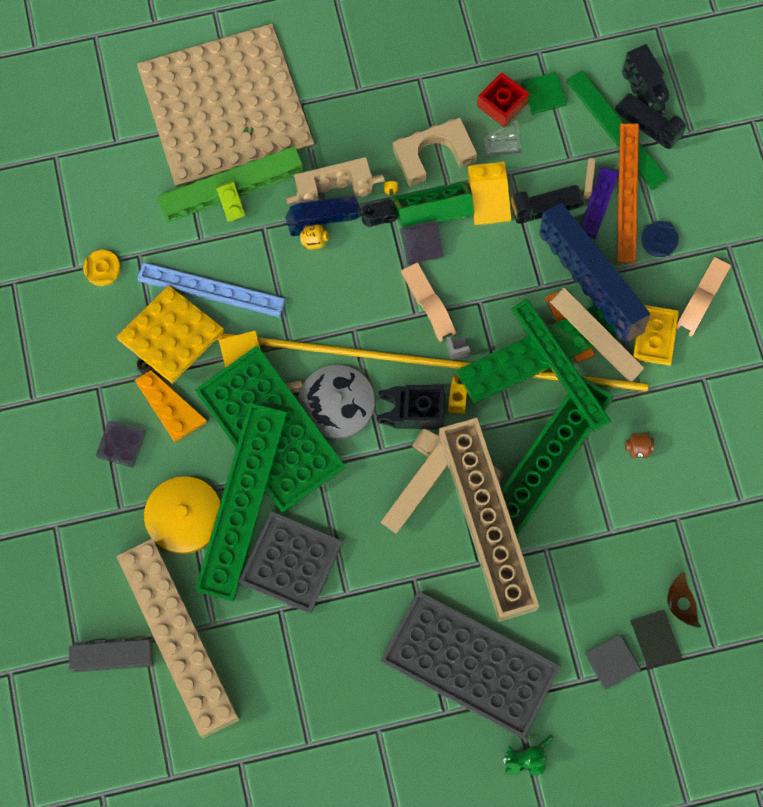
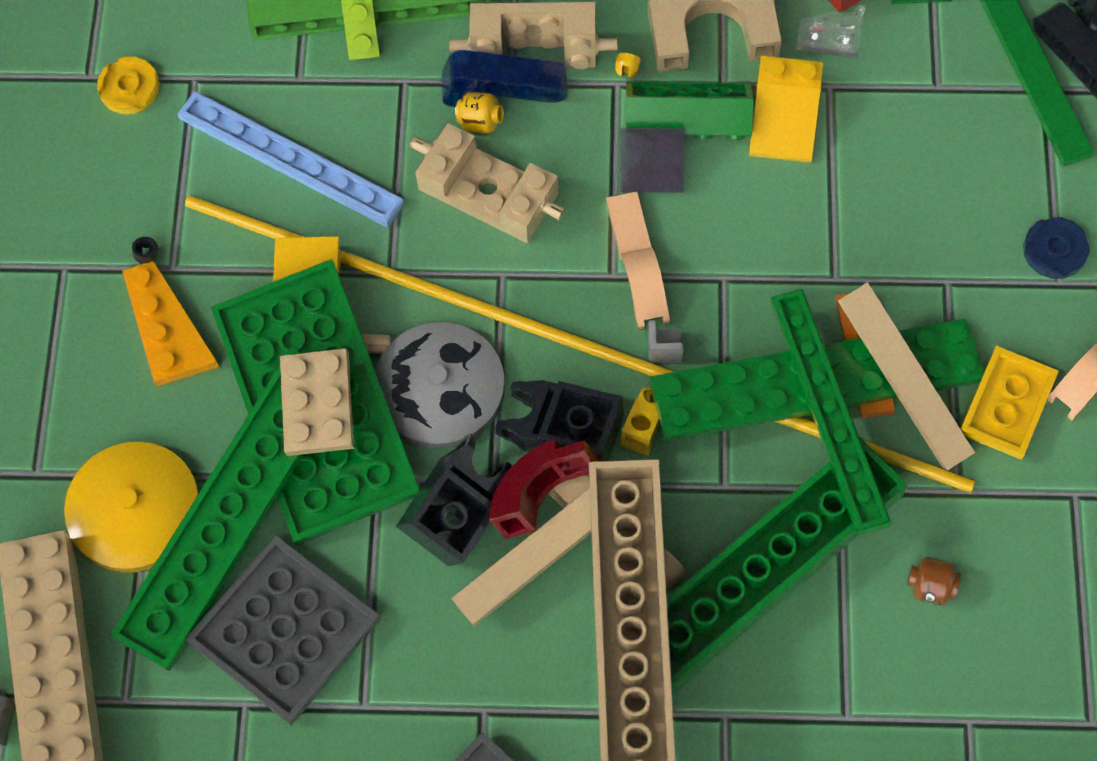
camera: 15 degrees right, 5 degrees down
clear purple plate [96,420,146,468] -> none
yellow plate [116,285,224,384] -> none
black piece [362,199,398,227] -> none
black beam [510,185,585,224] -> none
dark blue brick [539,203,651,343] -> none
dark purple plate [581,167,619,239] -> none
tan tile [583,158,596,200] -> none
orange tile [617,124,639,264] -> none
none -> tan plate [280,348,354,456]
none -> black brick [395,434,513,566]
none -> tan brick [410,123,565,244]
none -> dark red arch [489,439,600,539]

